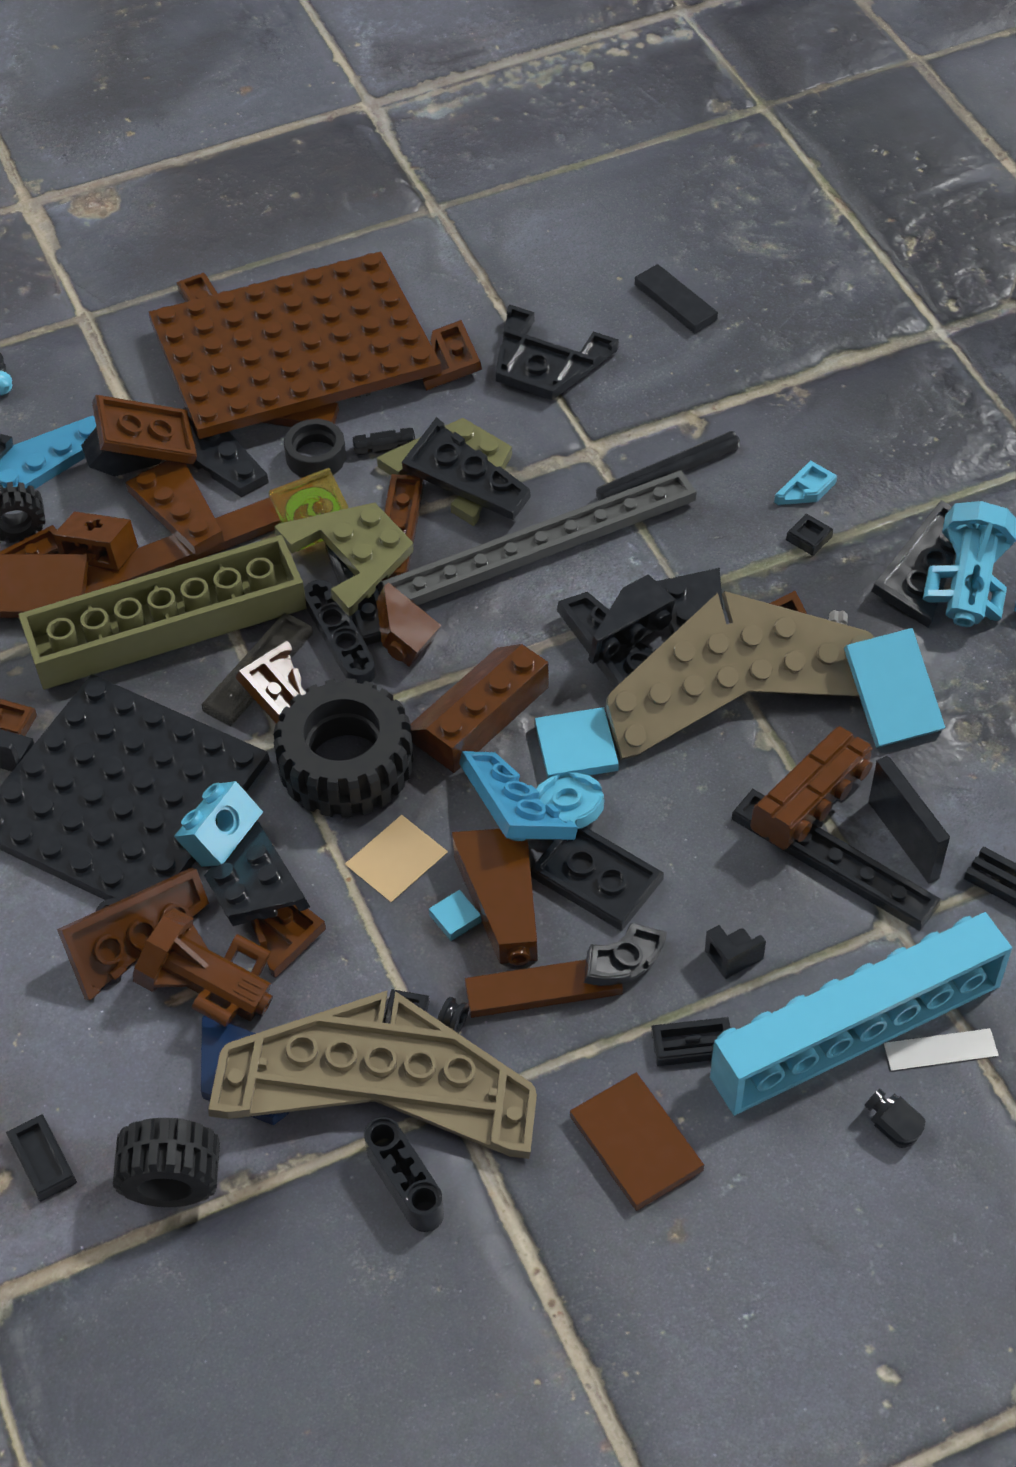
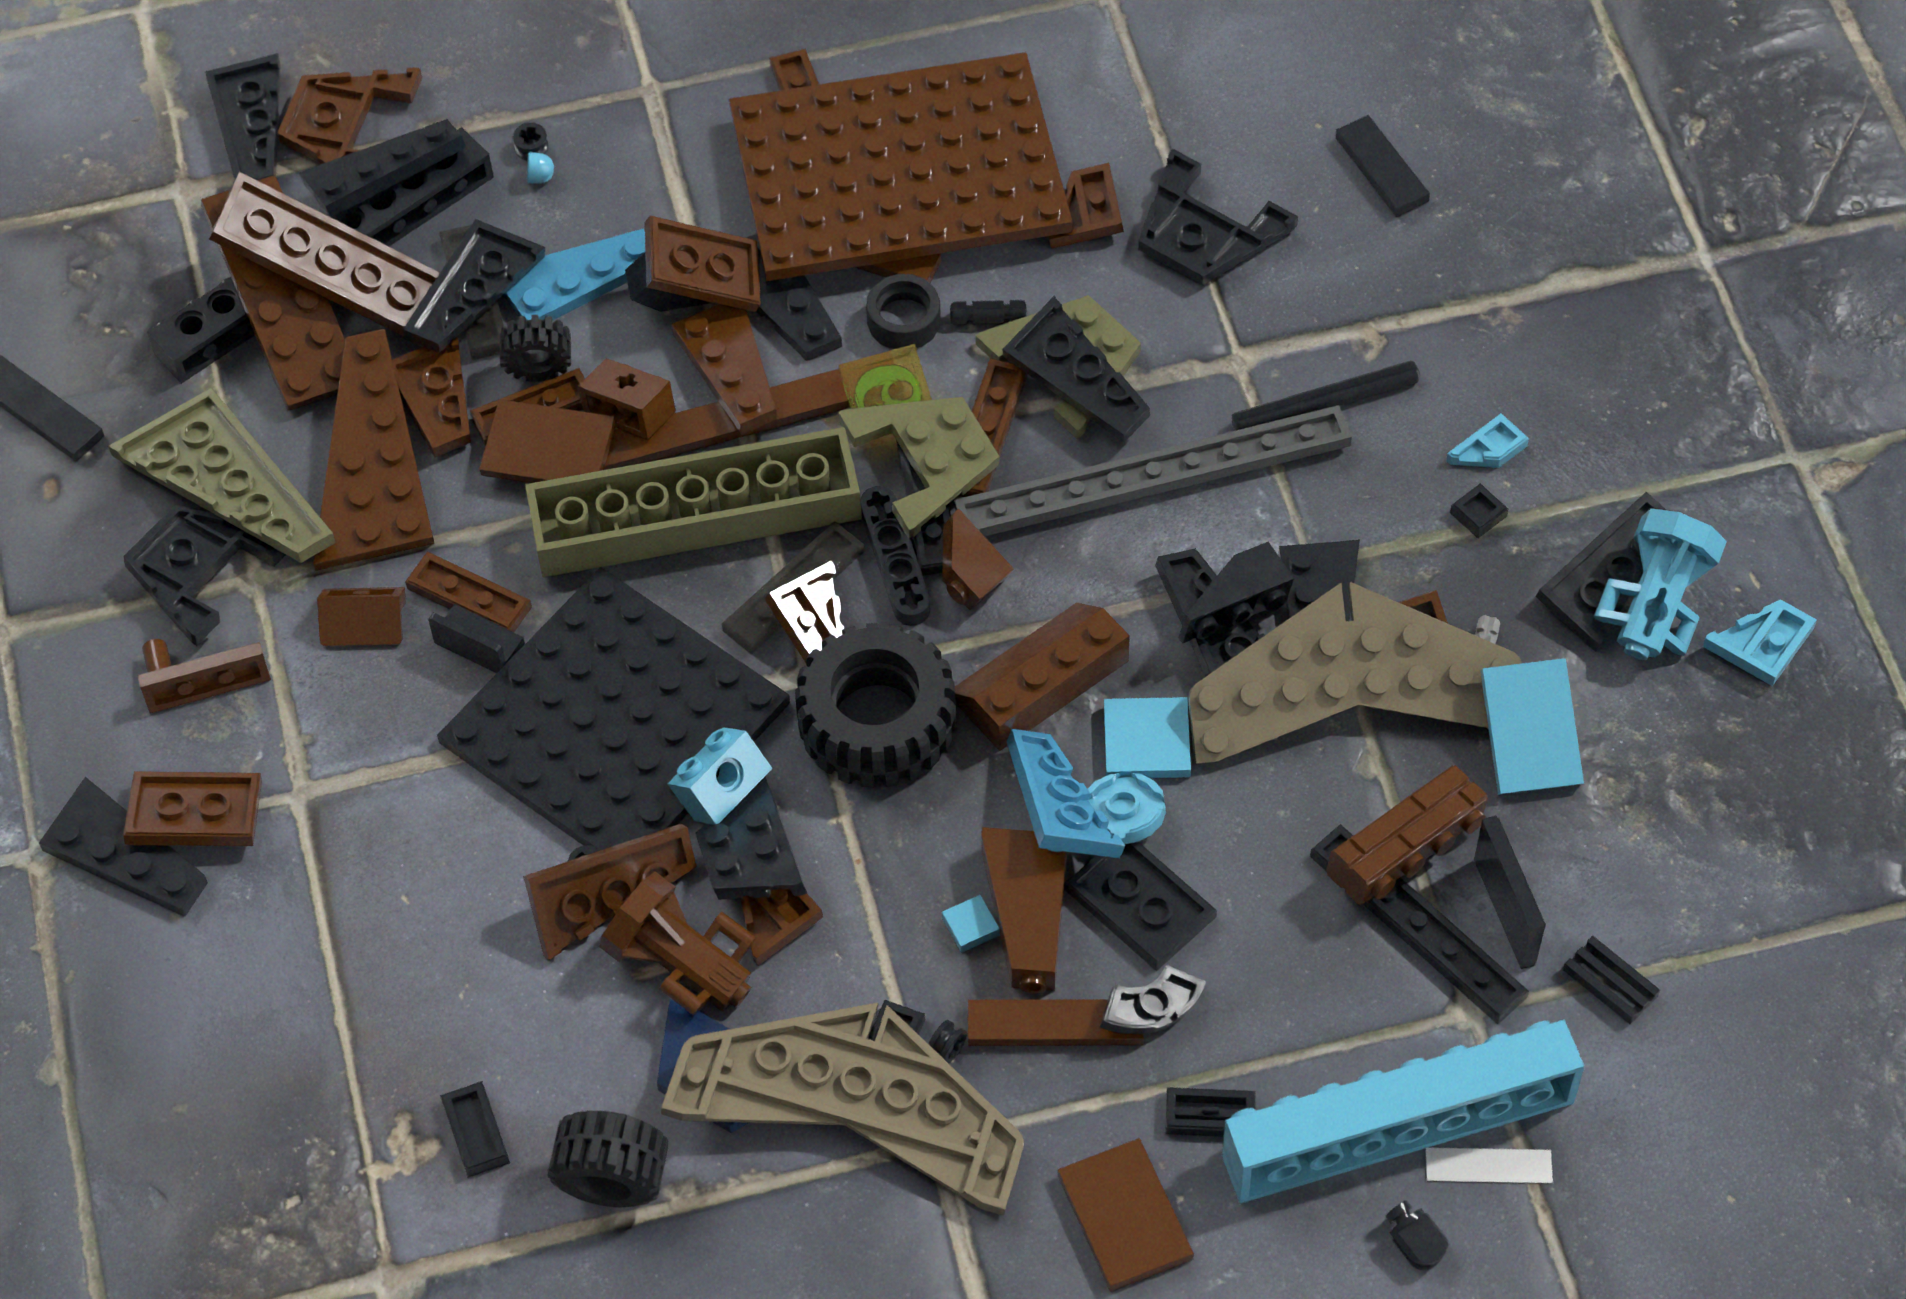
camera: 10 degrees right, 5 degrees up
tan sticker [345,815,448,902] -> none
black beam [364,1117,444,1232] -> none
black panel [705,925,766,979] -> none

